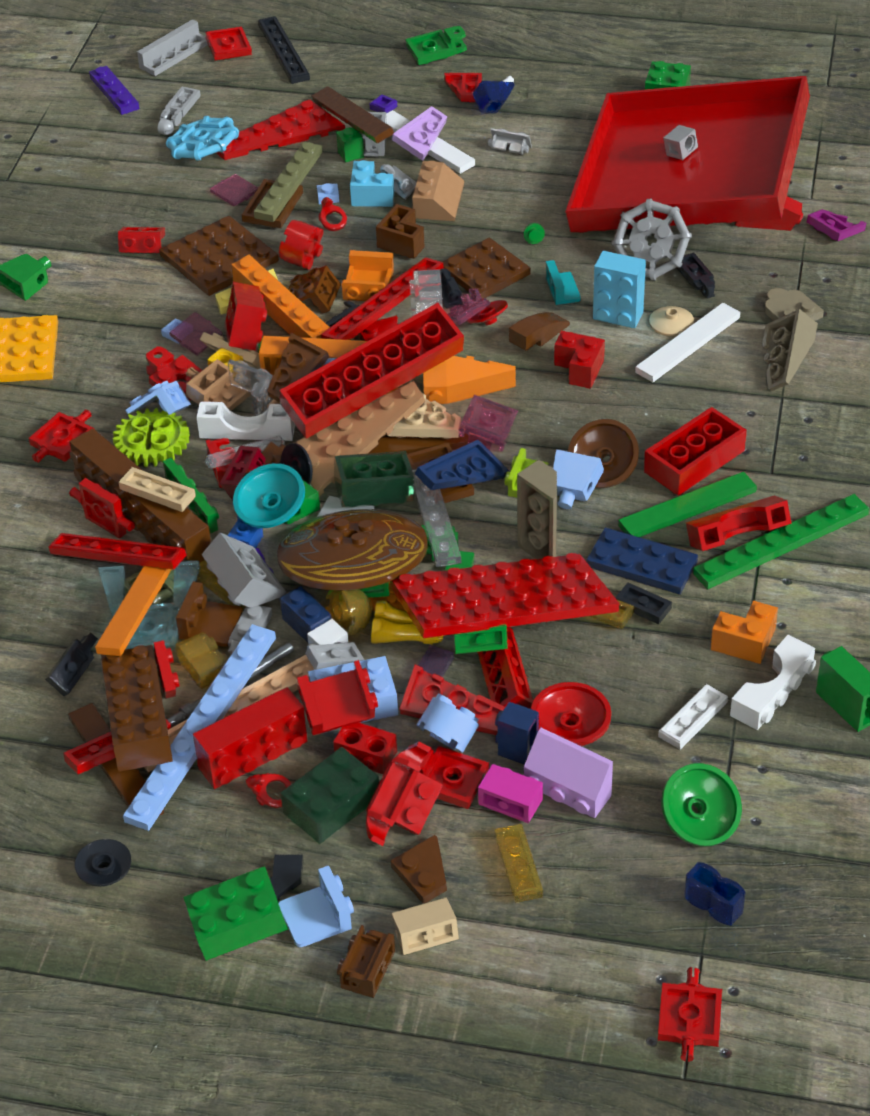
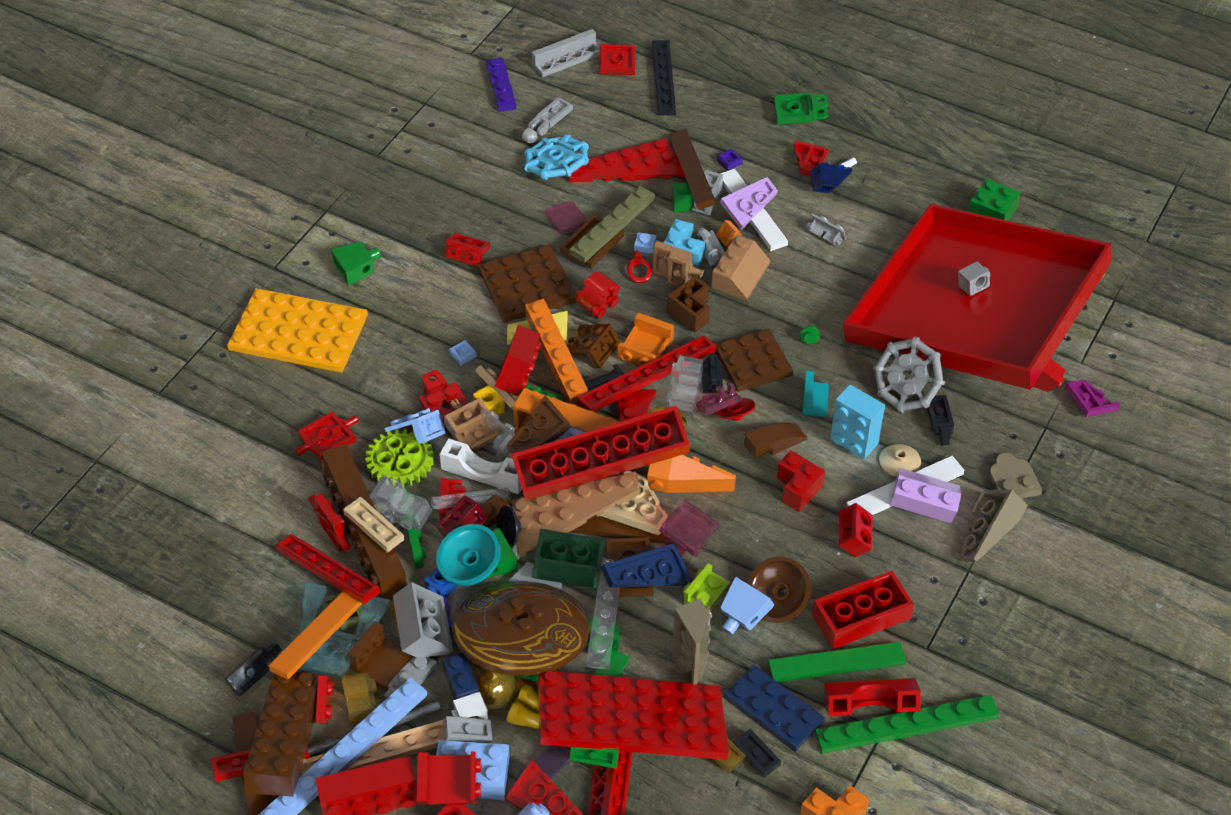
camera: 15 degrees right, 5 degrees up
clear pink piece [169,312,223,356] -> none
none -> clear brick [369,476,433,531]
none -> medium nougat plate [653,241,704,288]
none -> orange tile [716,220,742,247]
none -> red brick [839,503,873,557]
none -> lavender slope [889,468,961,523]

